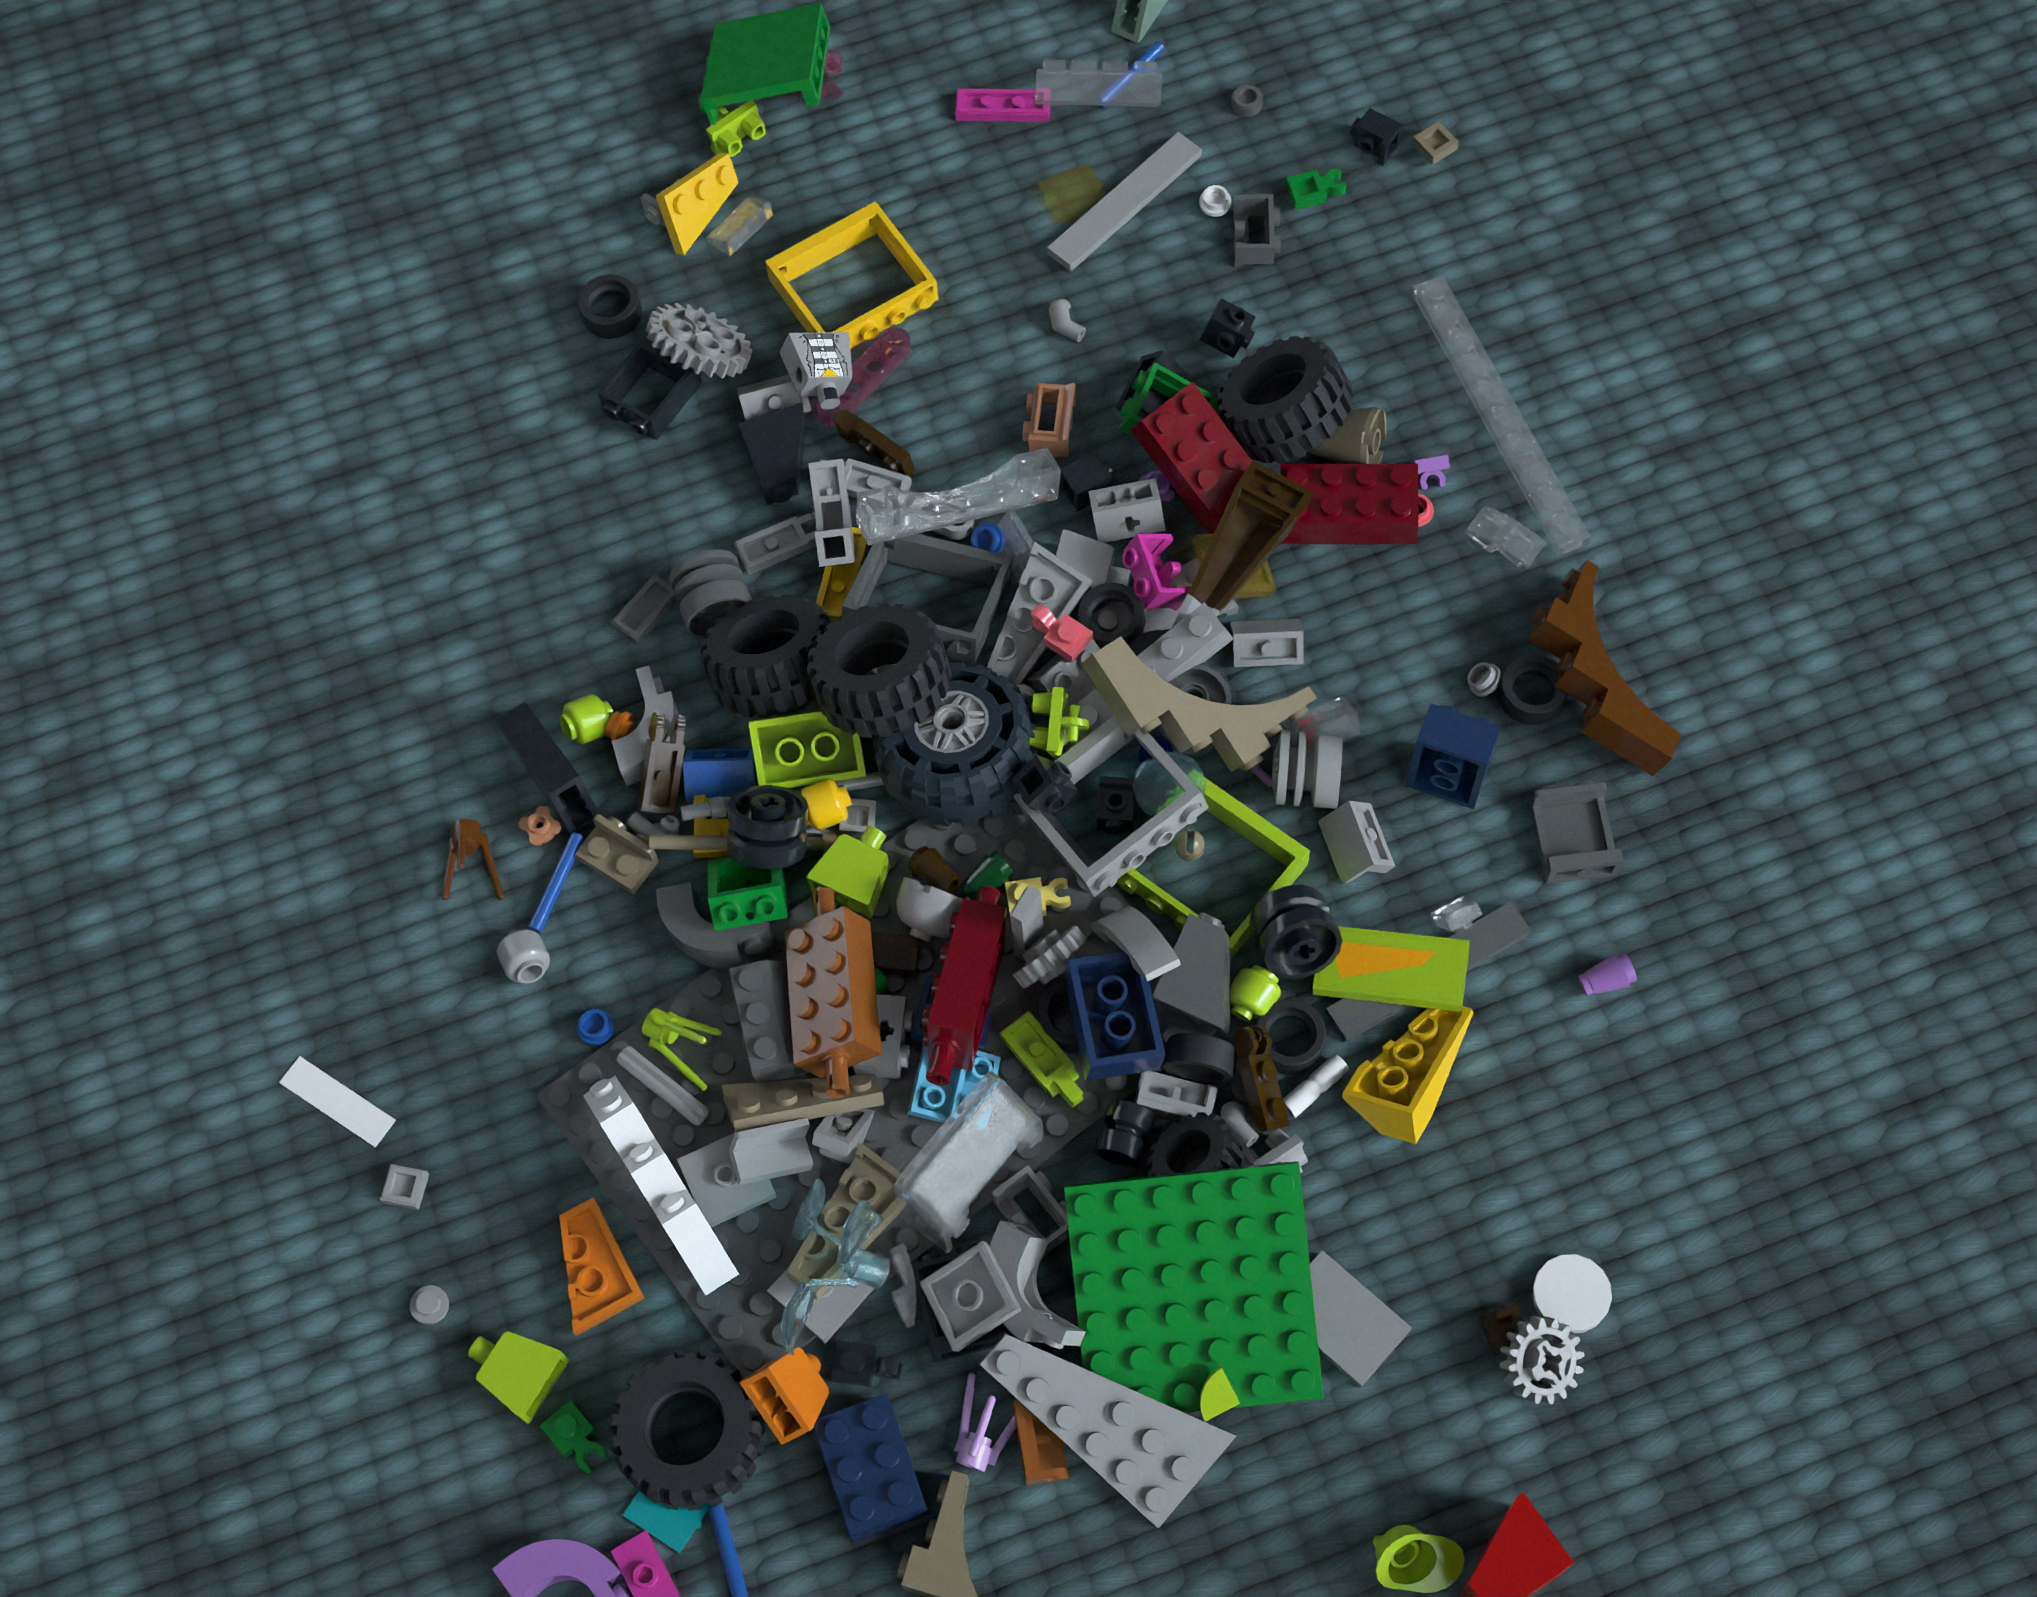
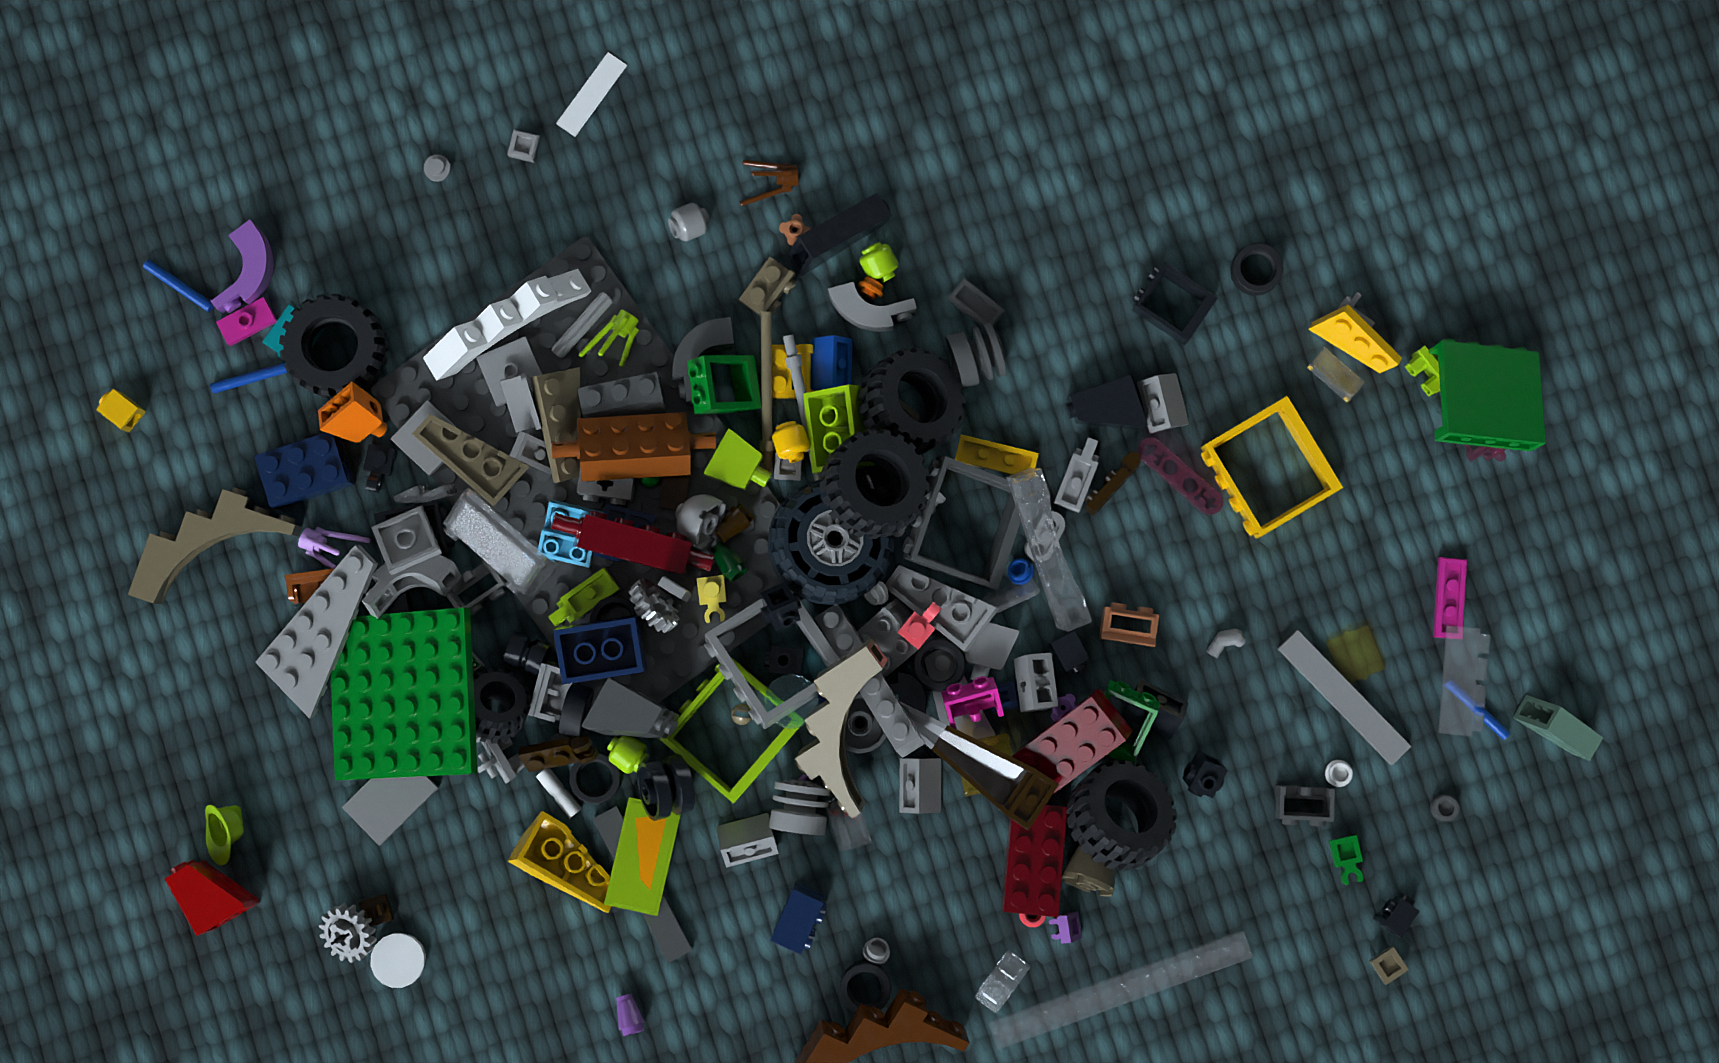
camera: 85 degrees right, 20 degrees up
lime torso [468,1331,570,1425] -> none
blue bar [528,832,585,933] -> none
green plate [540,1400,608,1474] -> none
orange wing [559,1197,645,1336] -> none
blue plate [577,1009,614,1045] -> none
light grey arm [626,812,680,839] -> none
dark brown hinge [637,712,686,814] -> none
light grey gear [646,303,752,378] -> none
black wheel [727,785,809,869] -> none
light grey hinge [734,512,817,575] -> none
light grey torso [780,332,852,409] -> none
clear light blue plant [781,1178,890,1355] -> none
light grey arch [808,459,855,567] -> none
lime hips [1029,687,1089,757] -> none
light grey slope [1091,906,1181,982] -> none
lime tile [1200,1365,1240,1422] -> none
light grey arm [1220,1101,1259,1147] -> none
clear plate [1431,897,1483,932] -> none
dark grey panel [1529,781,1624,884] -> none

